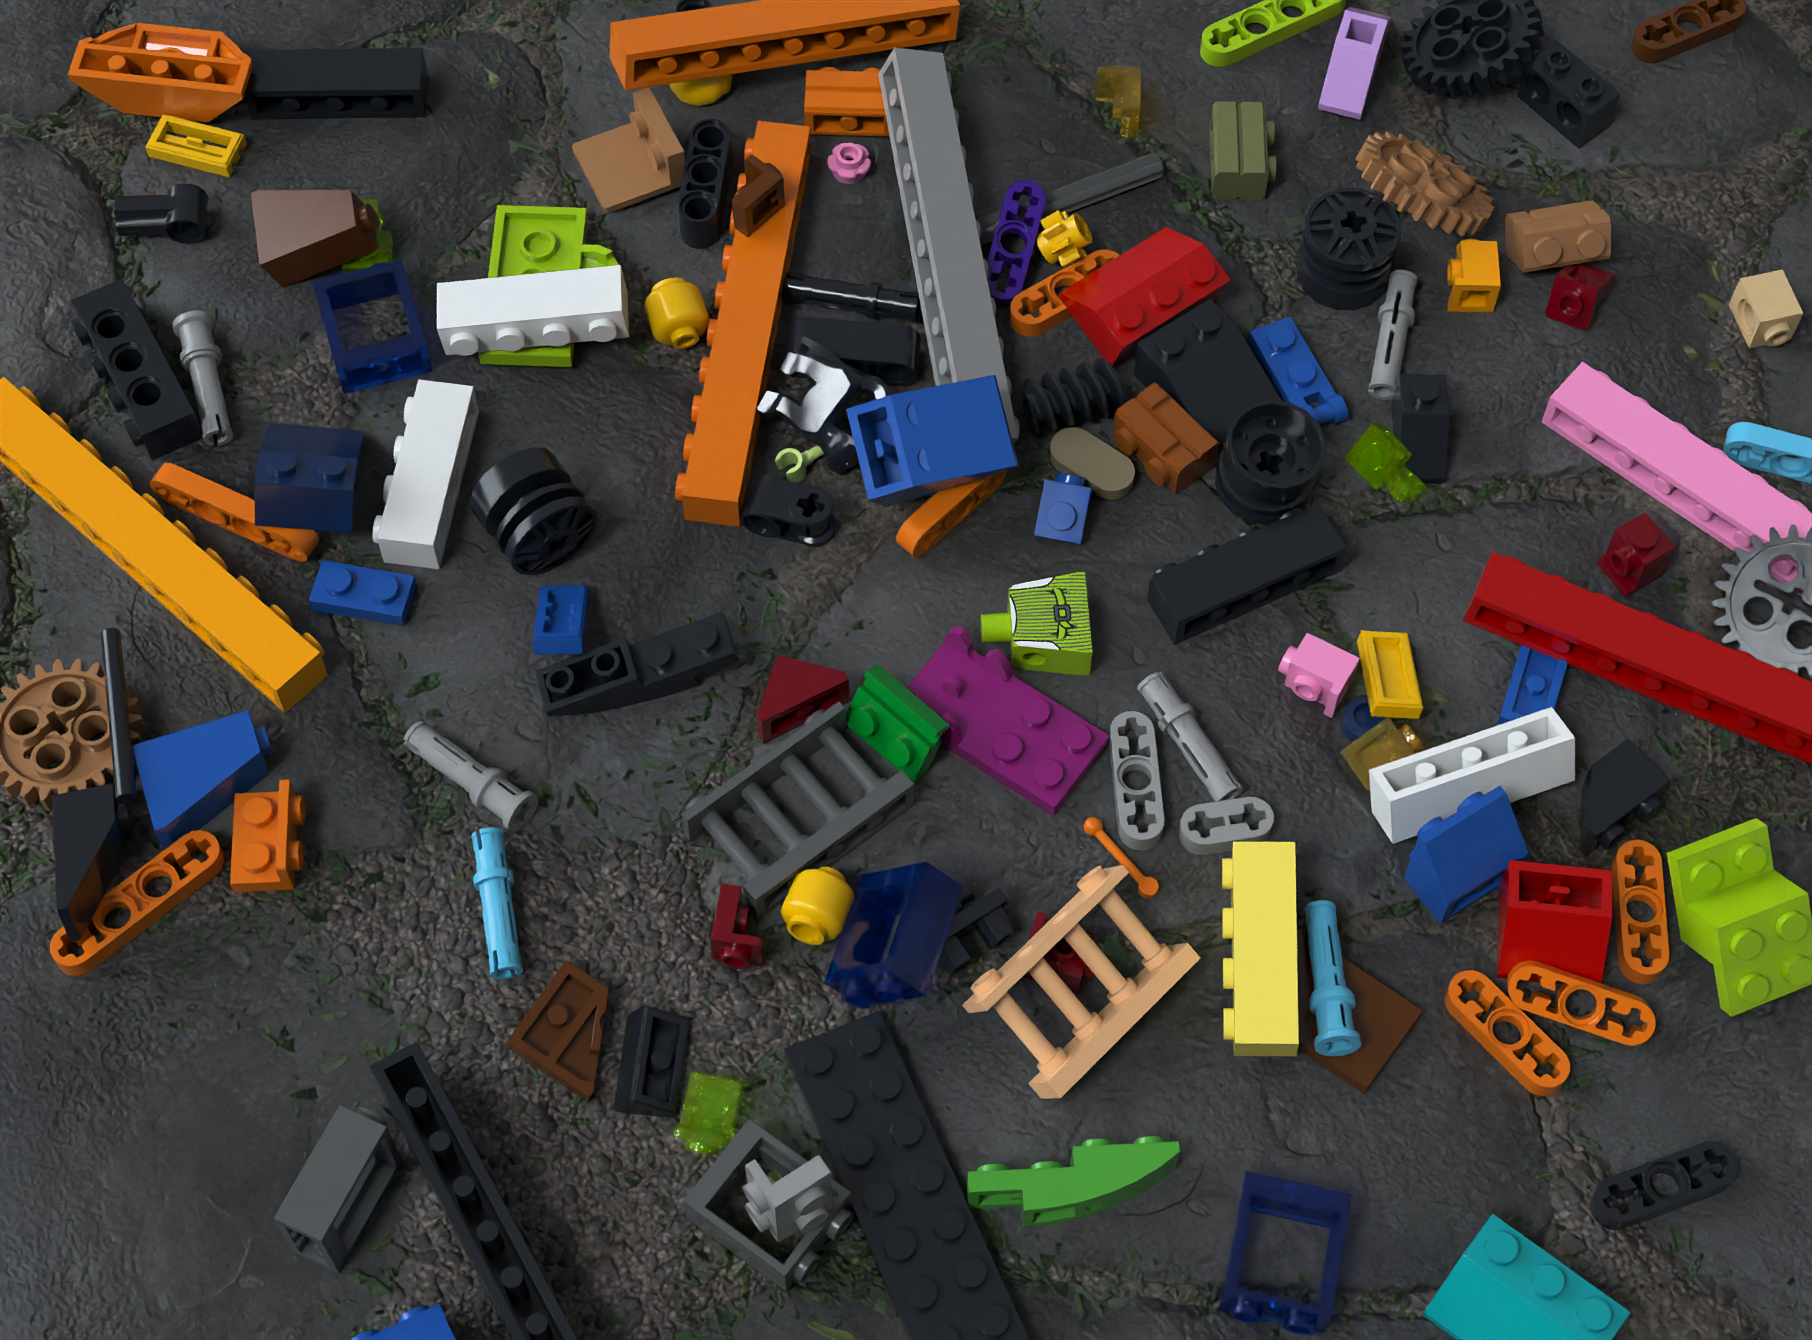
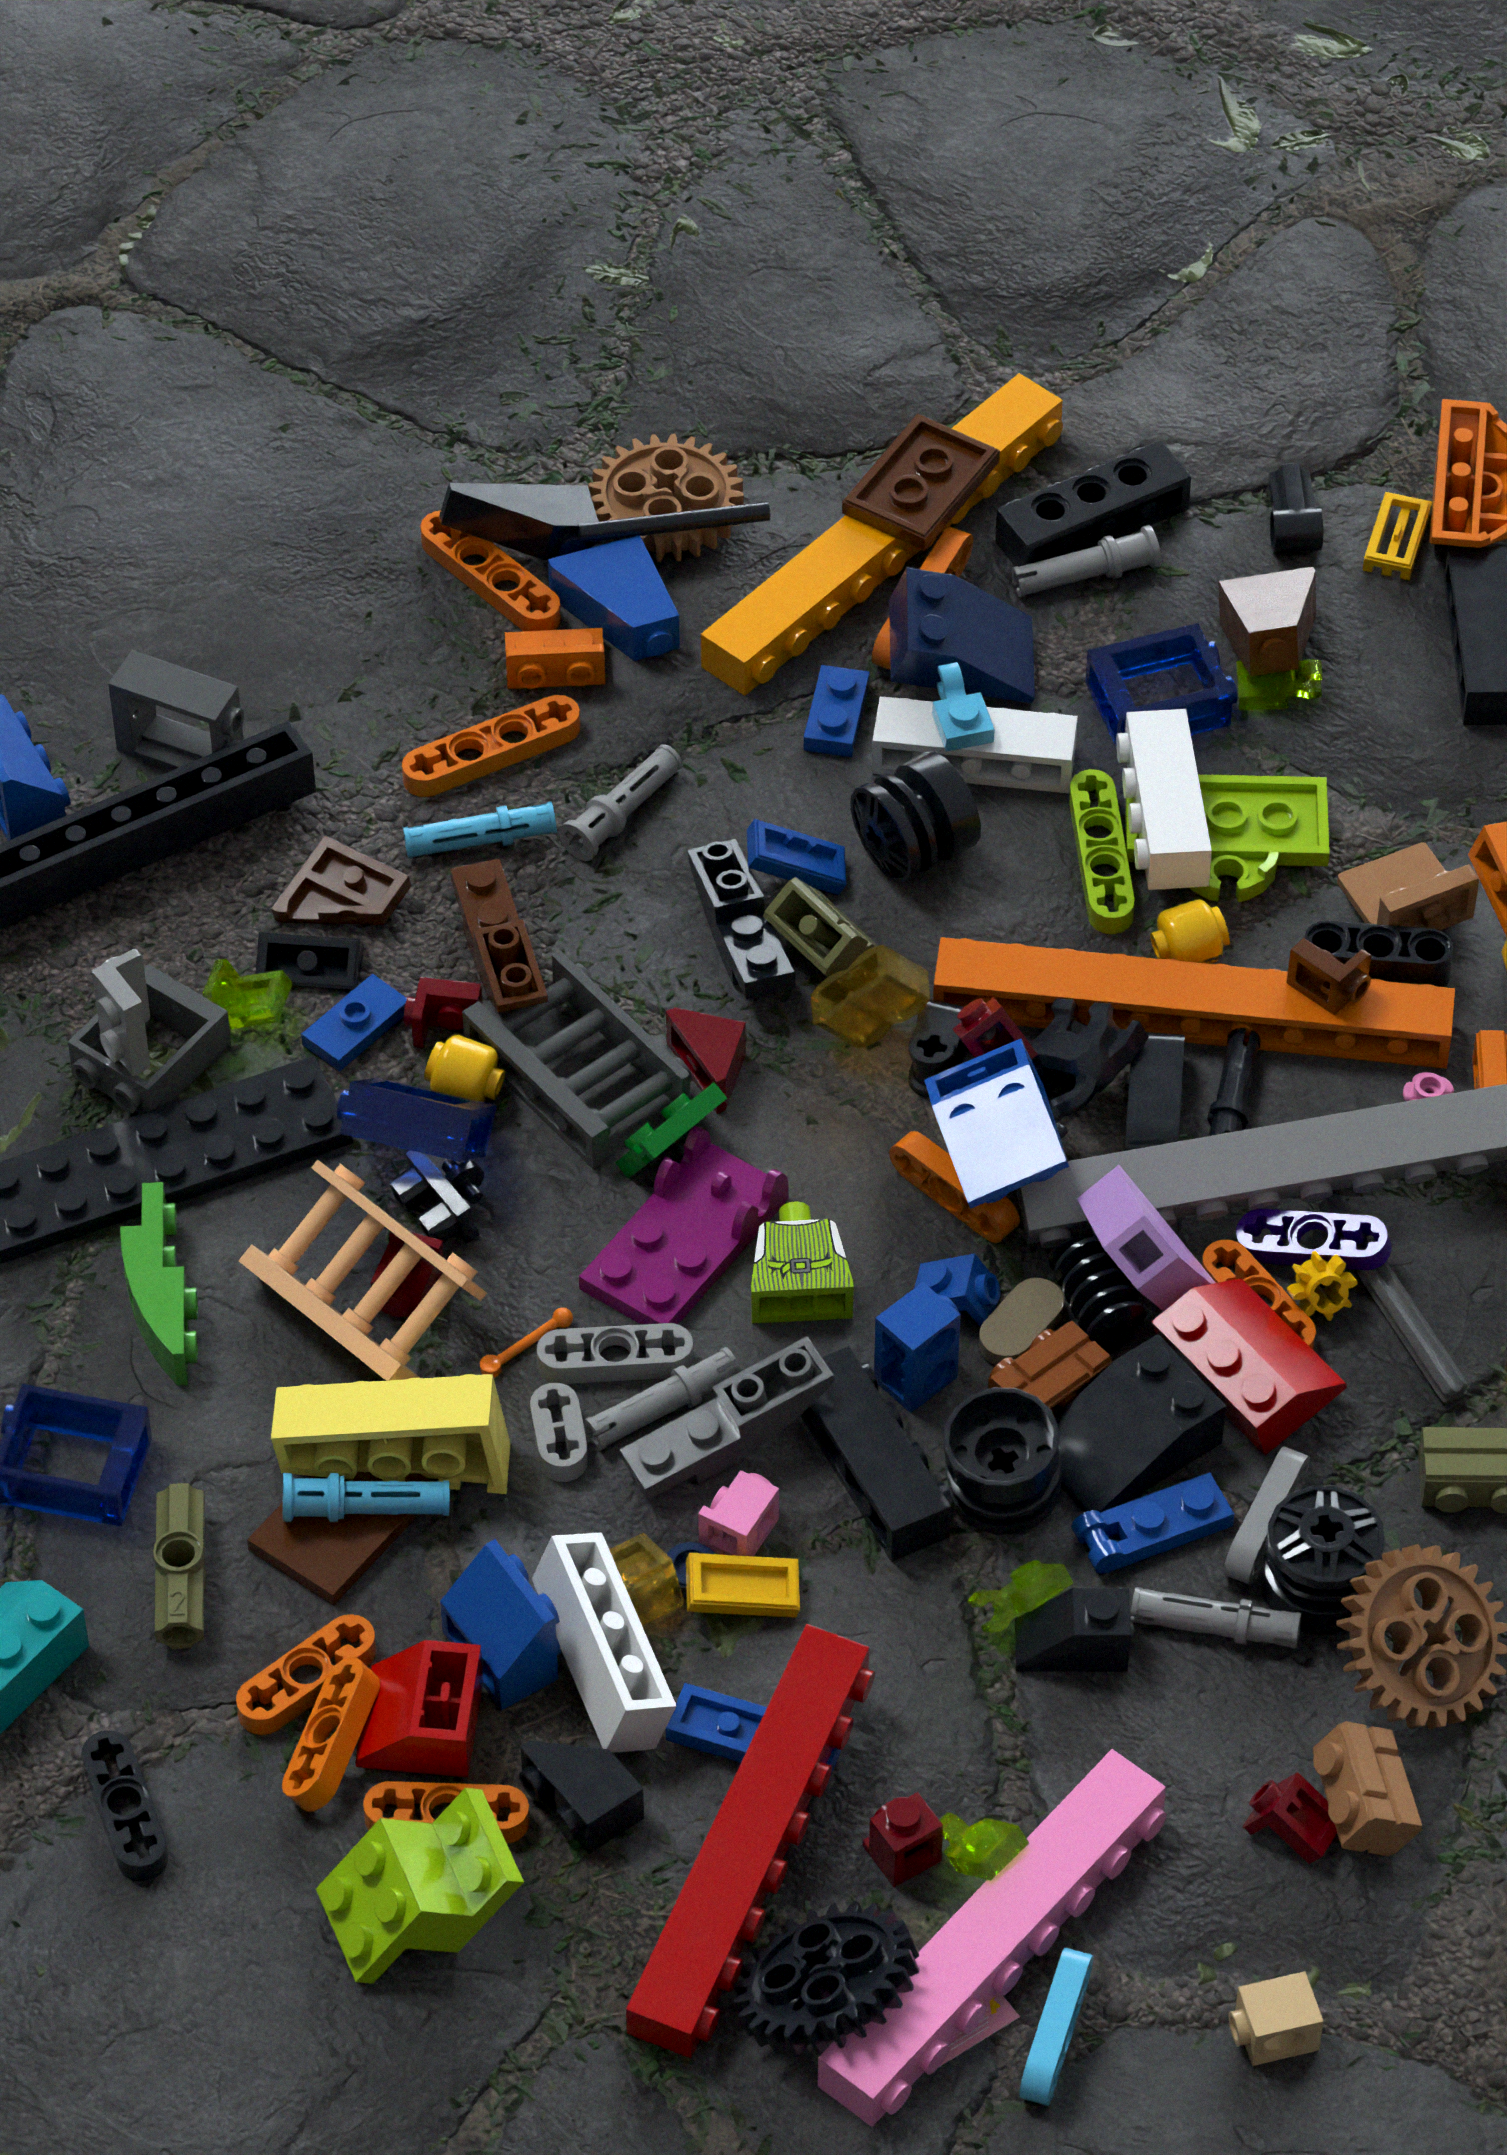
camera: 90 degrees right, 10 degrees down
light orange brick [1447,239,1501,312] -> none
none -> olive piece [153,1483,207,1649]
none -> blue plate [301,974,407,1072]
none -> orange beam [402,695,580,797]
none -> reddish brown slope [450,858,548,1013]
none -> dark grey slope [620,1336,835,1500]
none -> olive brick [763,877,883,990]
none -> clear yellow brick [811,945,930,1049]
none -> reddish brown tile [842,414,1000,551]
none -> blue brick [874,1282,961,1413]
none -> medium azure plate [932,662,995,752]
none -> clear neon green plate [939,1812,1029,1881]
none -> dark red brick [952,997,1038,1059]
none -> lime beam [1069,769,1135,934]
none -> lavender slope [1077,1165,1216,1311]
none -> light grey beam [1223,1446,1310,1585]

